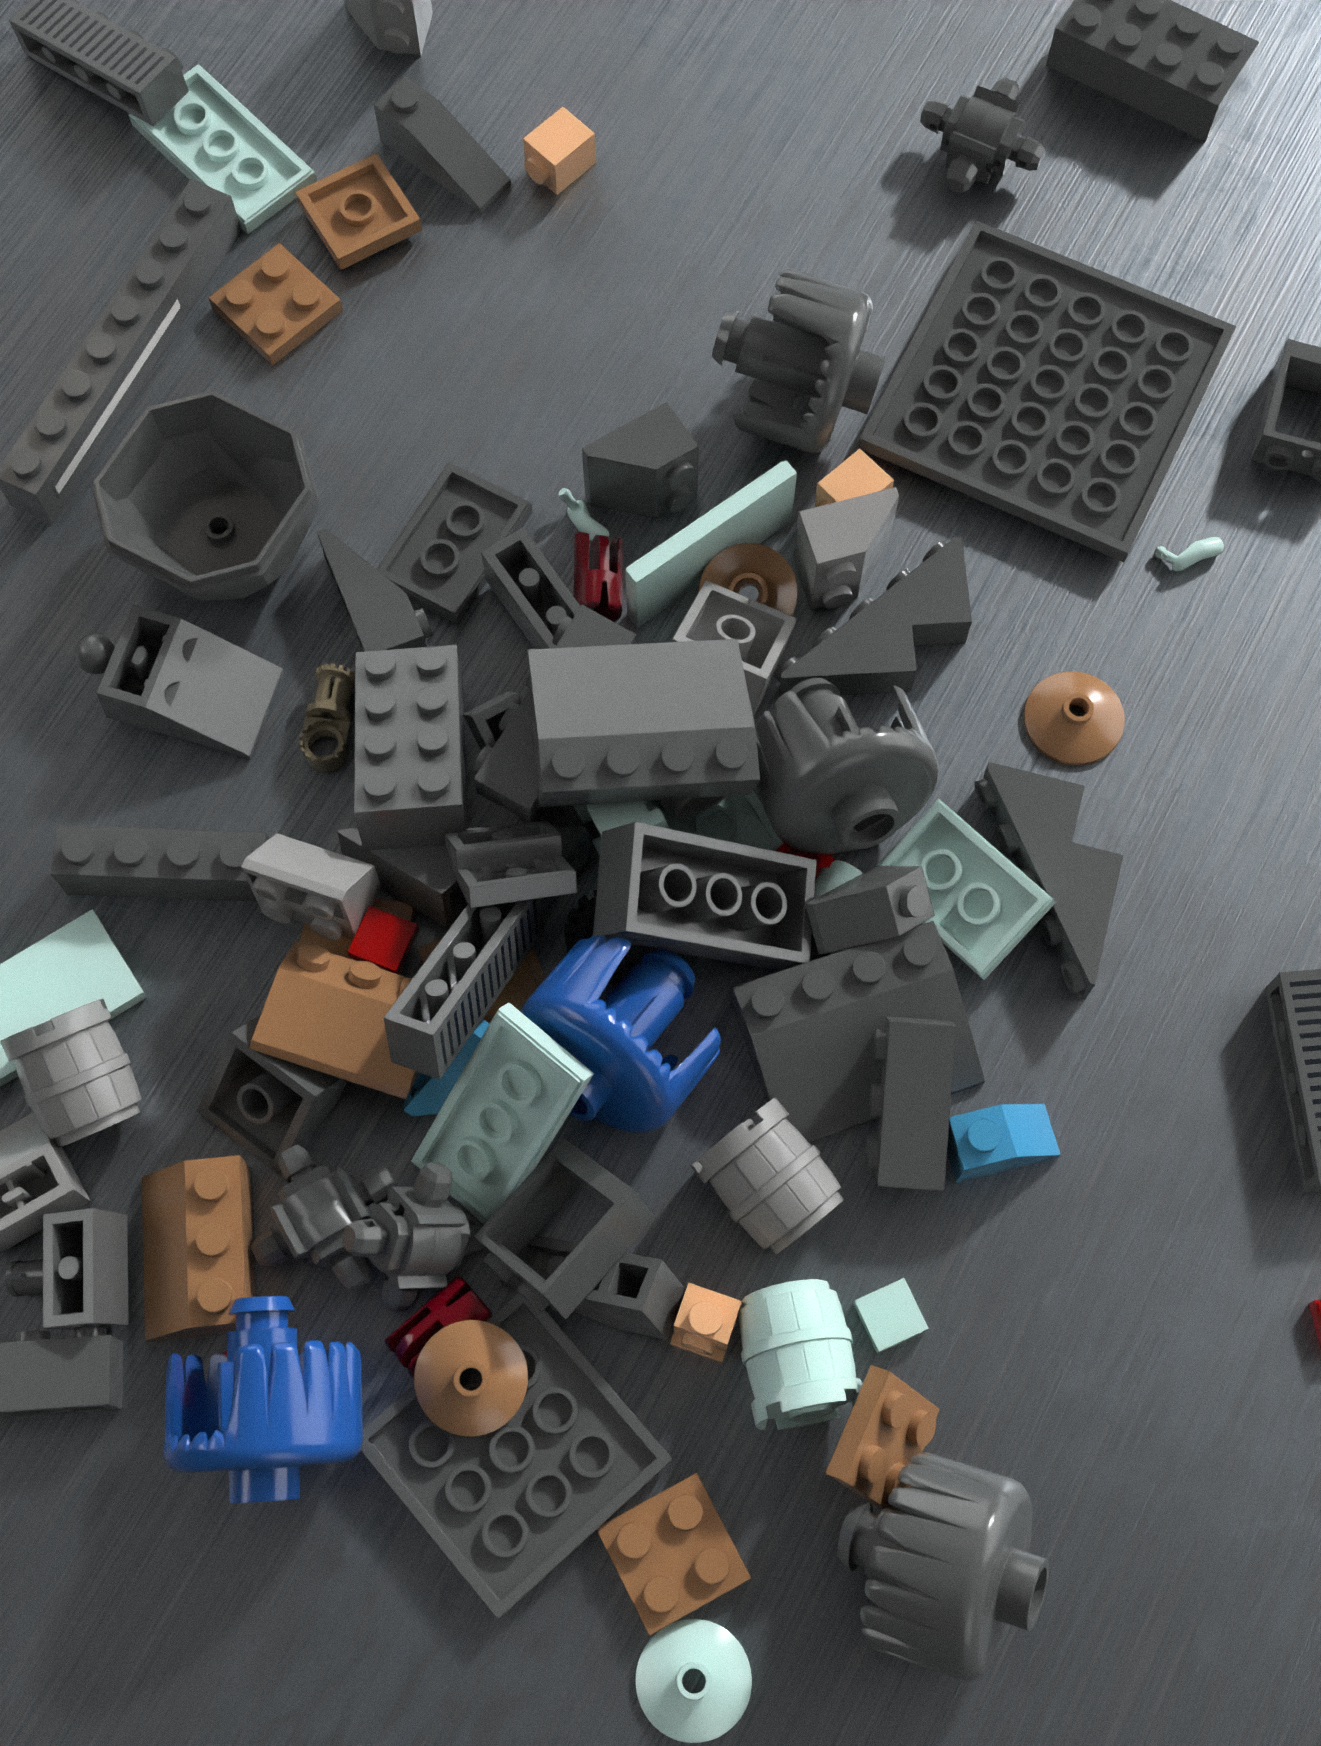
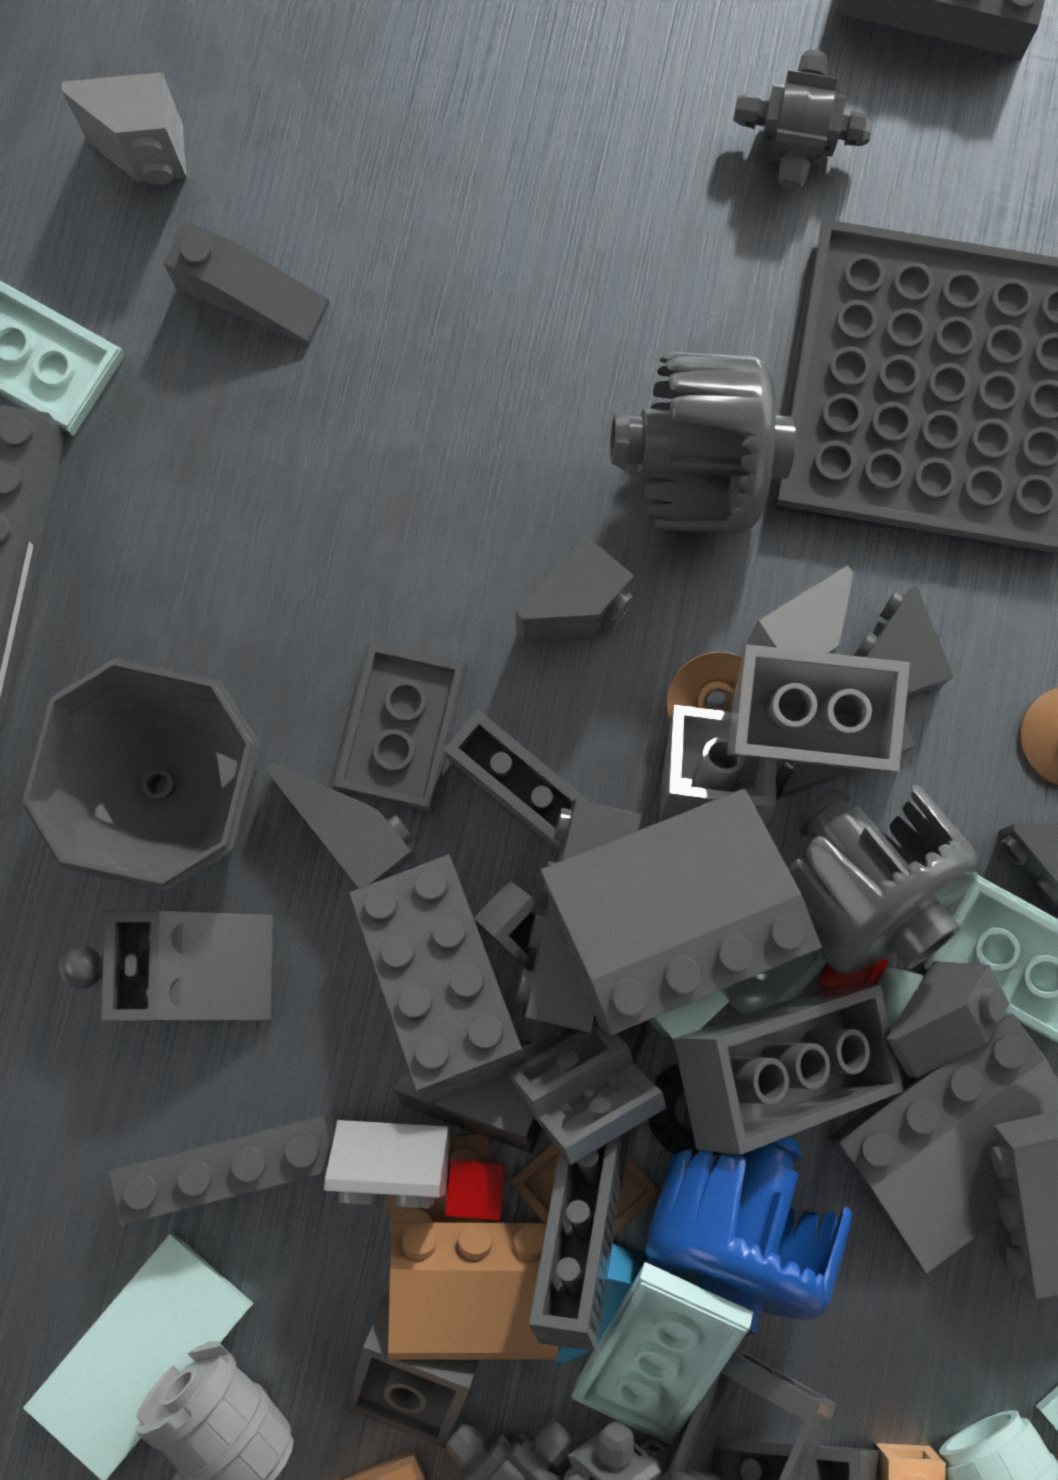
camera: 15 degrees left, 10 degrees up
medium nougat plate [208,243,343,366] -> none
medium nougat plate [295,153,422,270] -> none
dark tan connector [300,663,355,772] -> none
light nougat brick [523,107,596,195] -> none
light aqua piece [559,488,609,541] -> none
dark red arm [573,532,623,623] -> none
light aqua tile [626,461,797,628] -> none
light grey piece [690,1097,844,1255] -> none
light nougat brick [814,448,894,508] -> none
none -> light grey slope [727,644,910,773]

